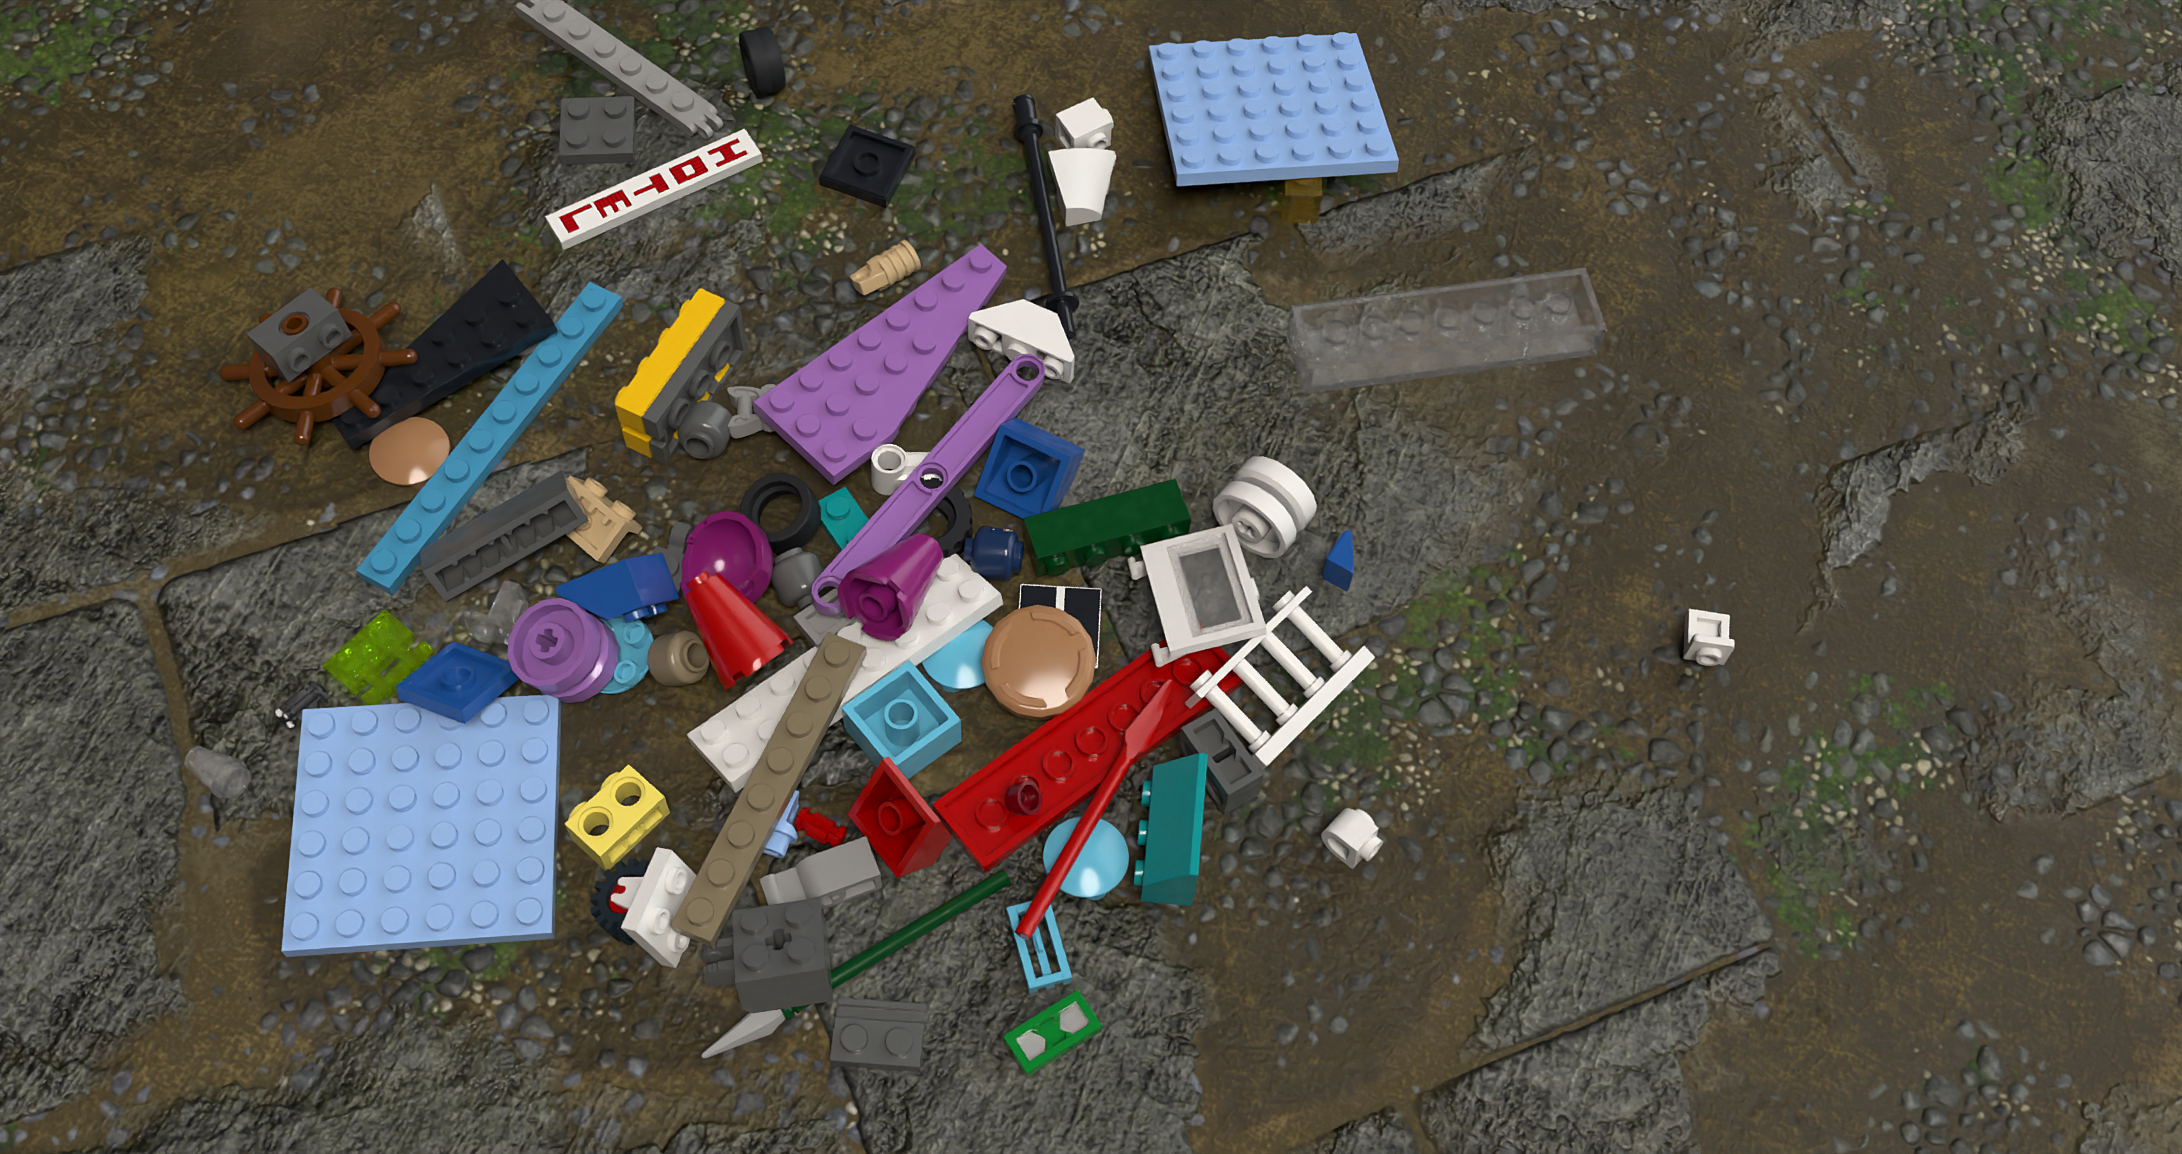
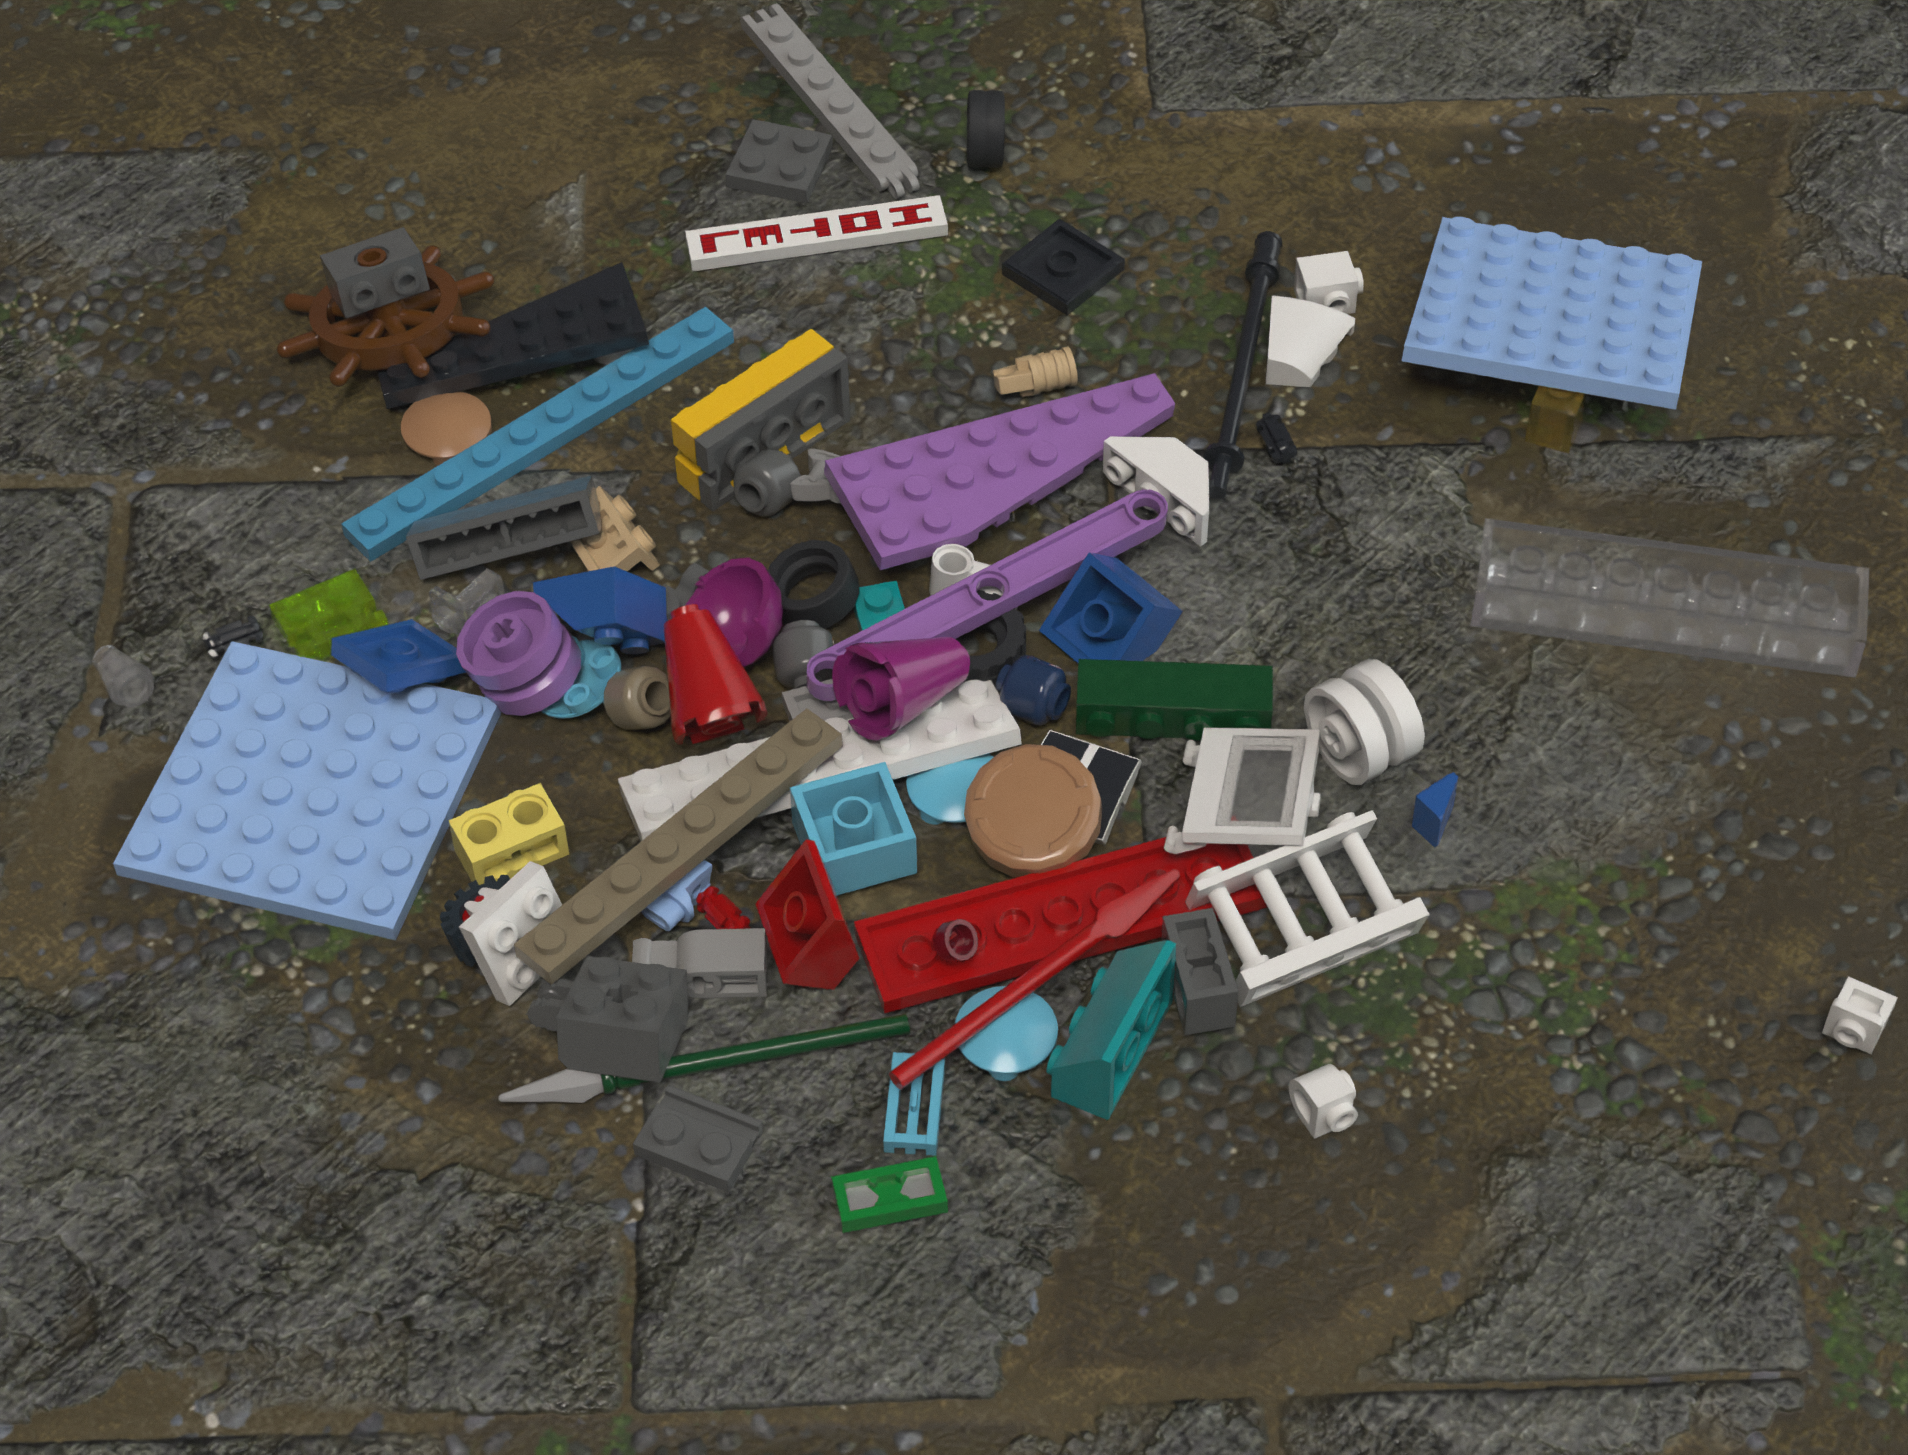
camera: 25 degrees right, 10 degrees down
none -> black piece [1256,412,1298,465]

